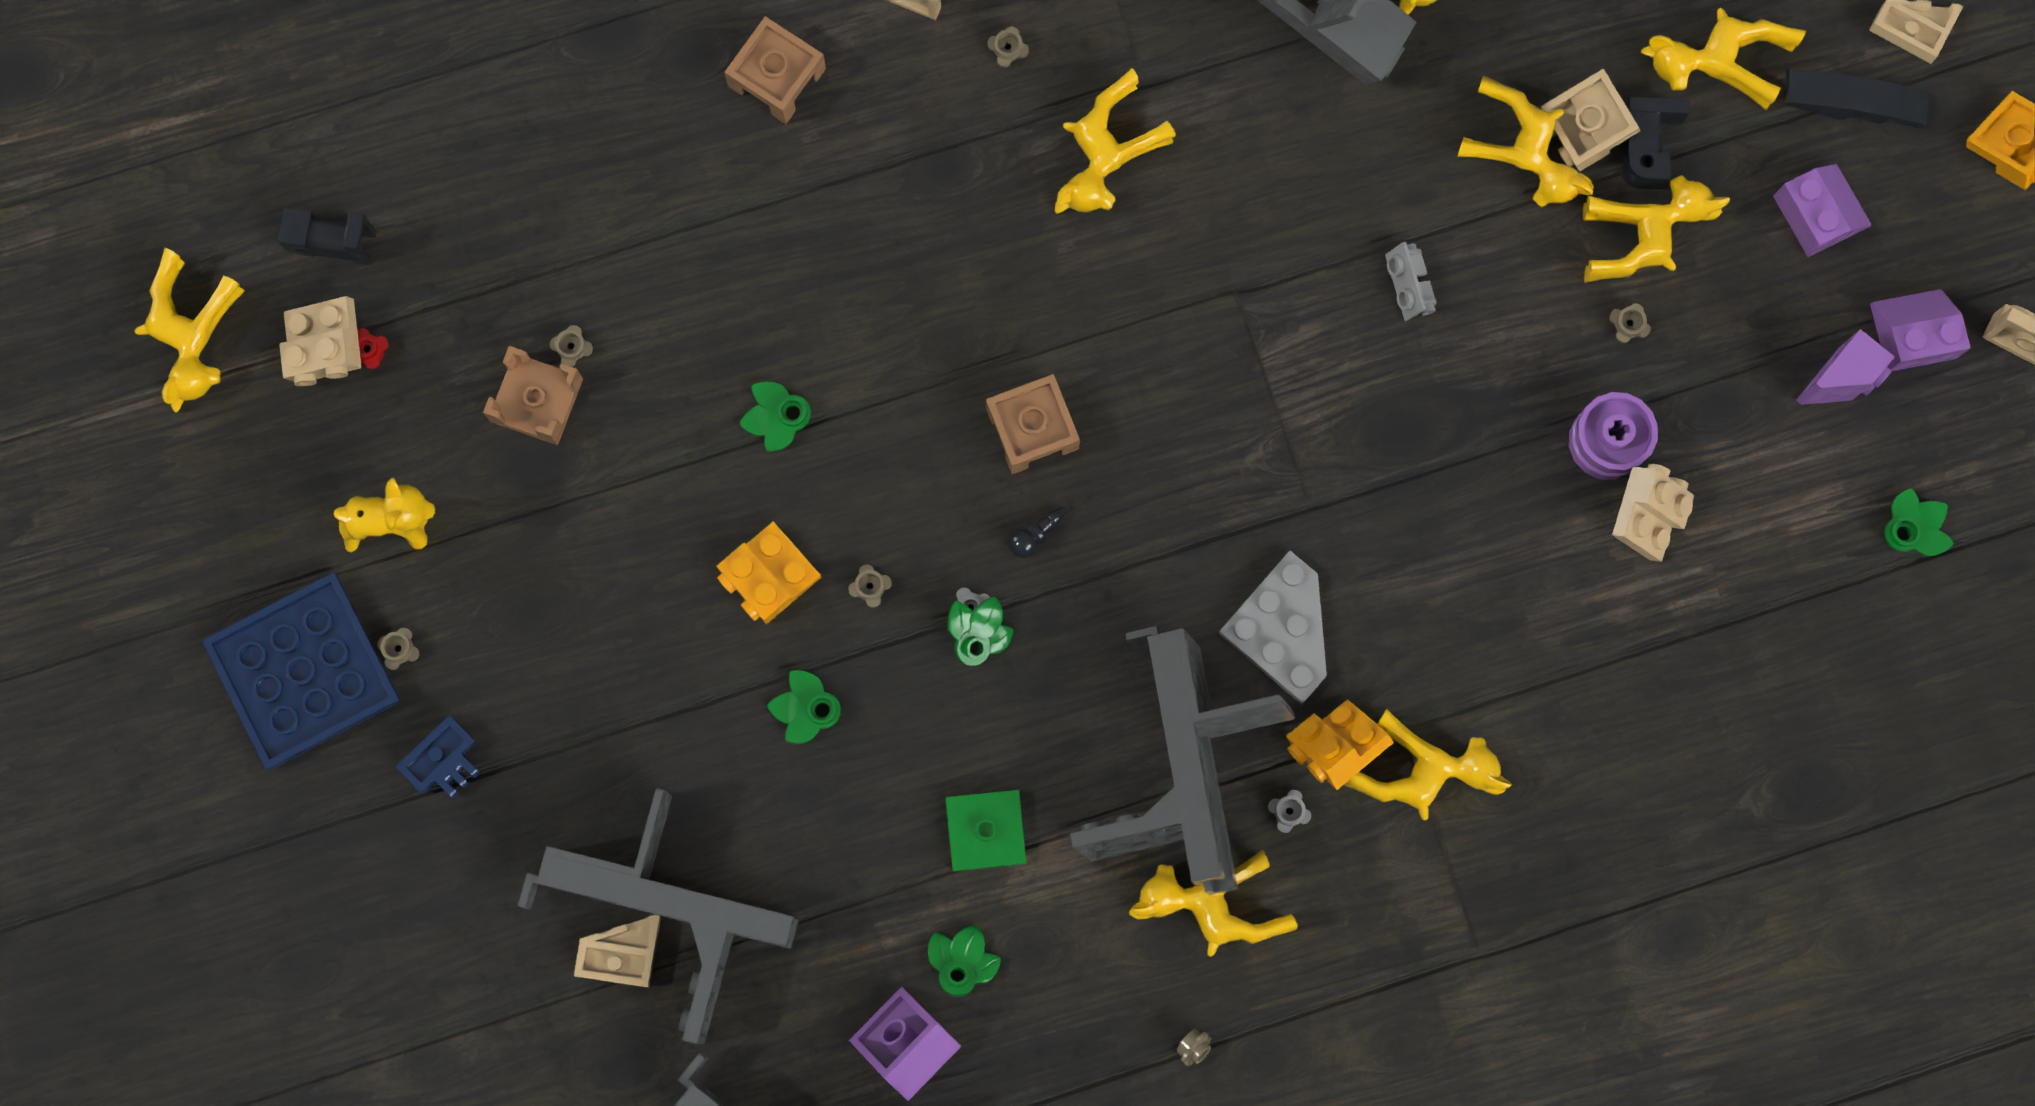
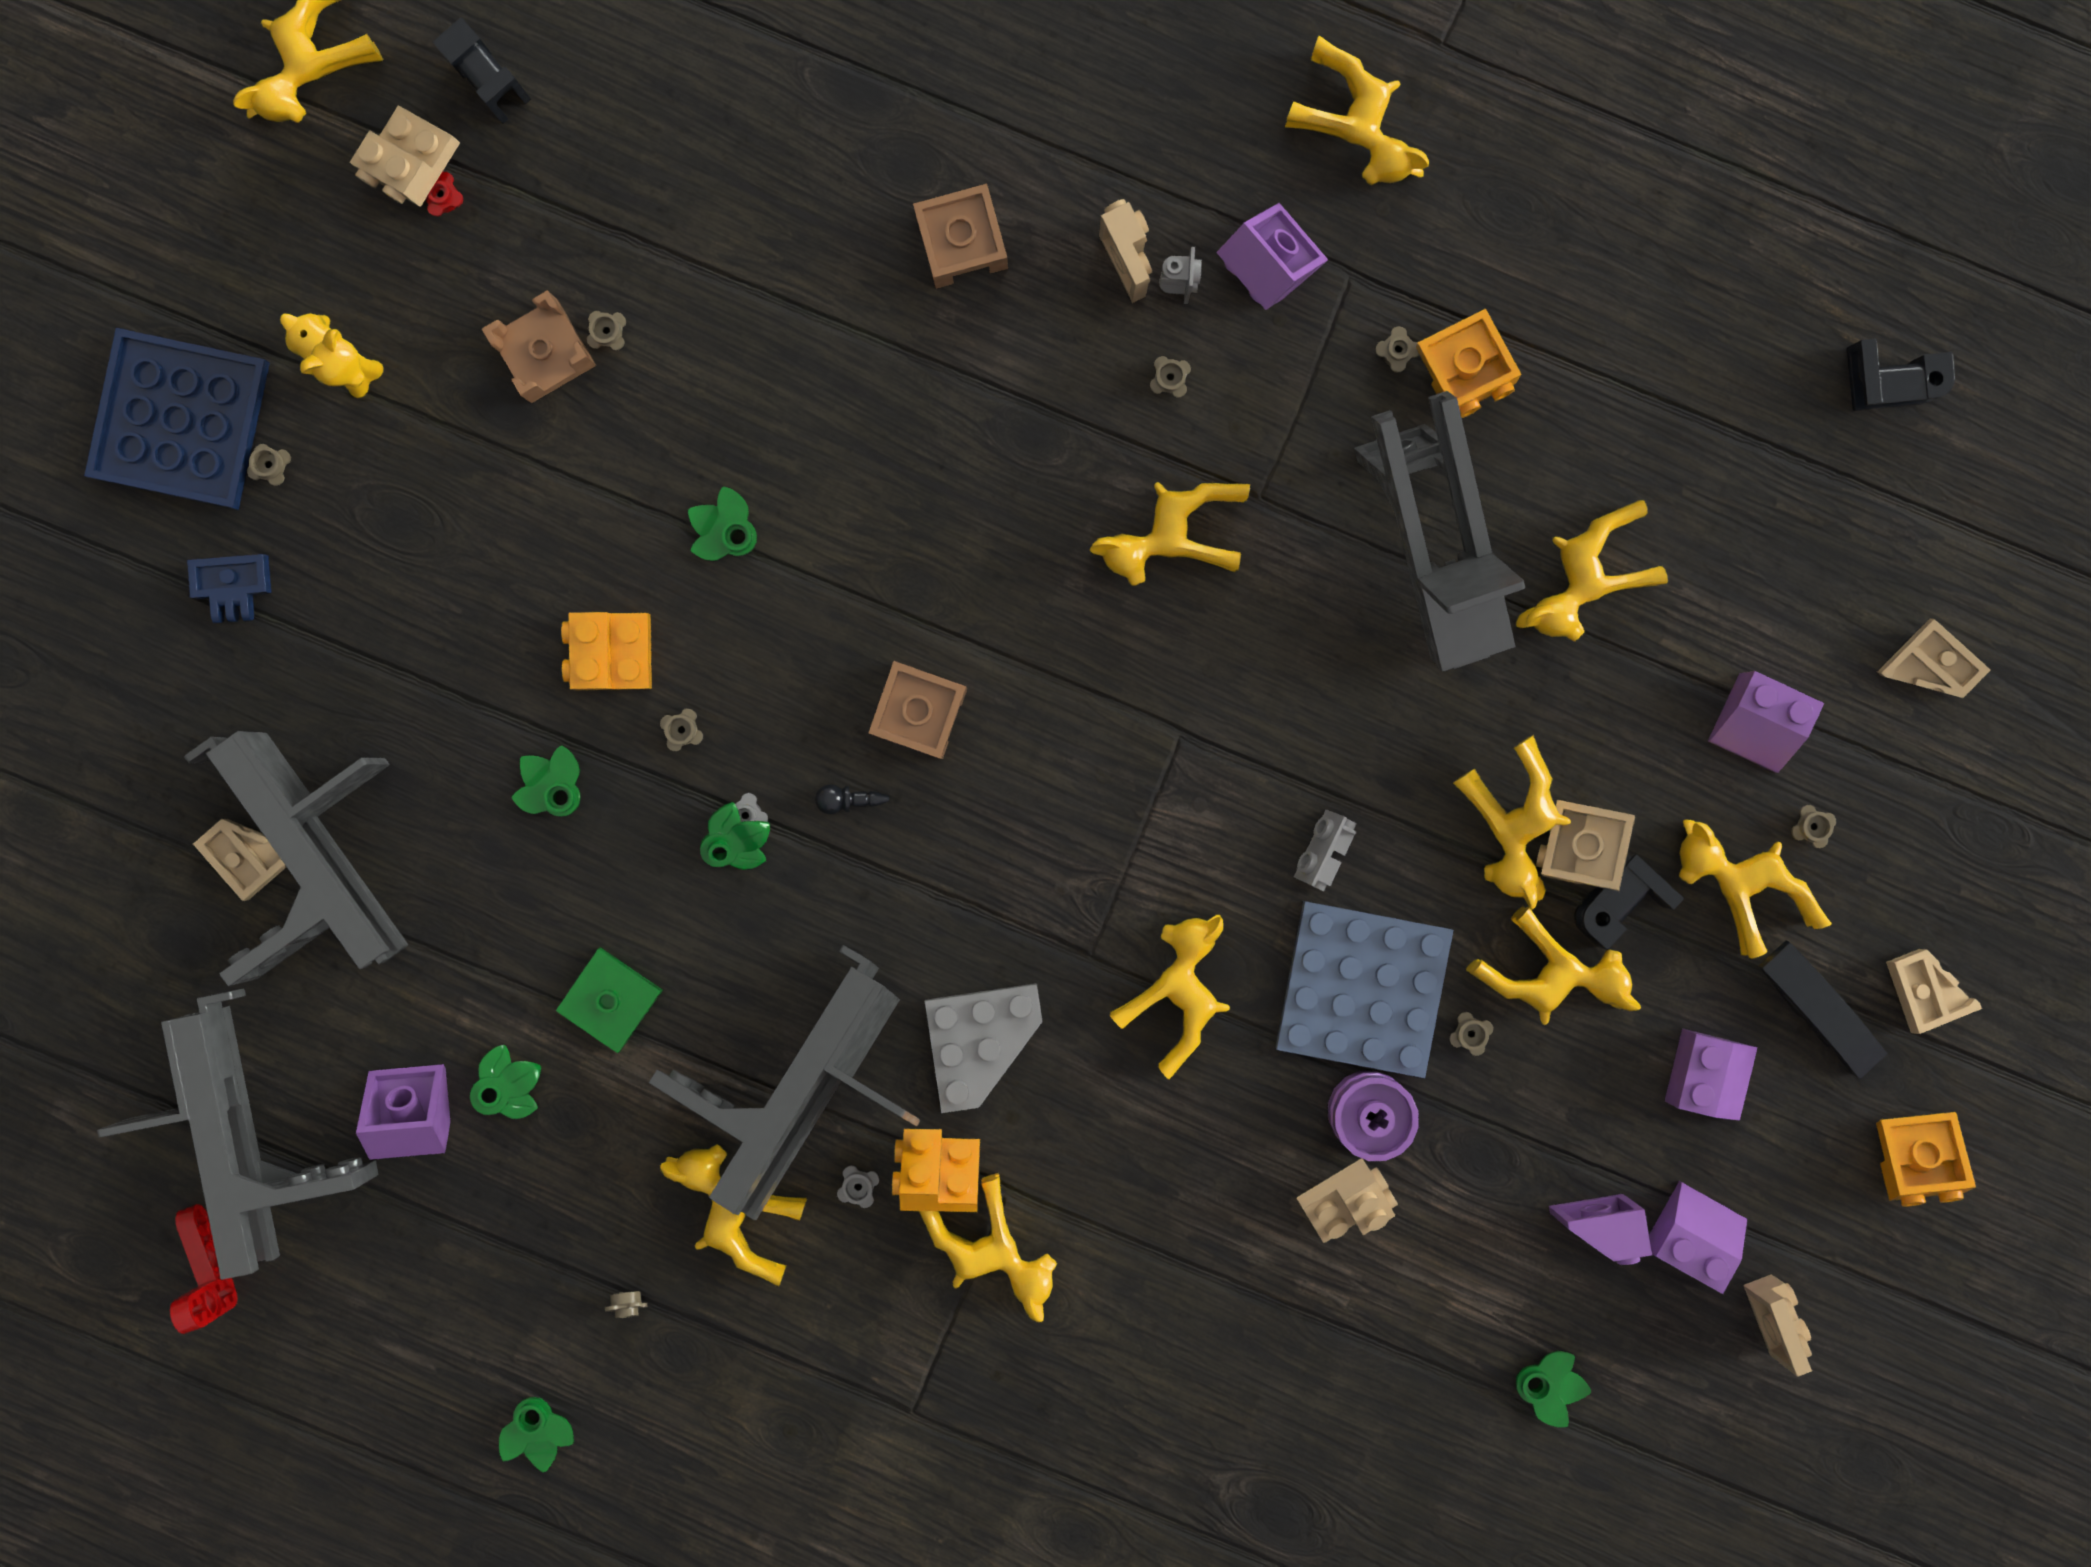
camera: 40 degrees right, 10 degrees up
none -> yellow animal [1110,915,1230,1080]
none -> sand blue plate [1275,901,1454,1078]

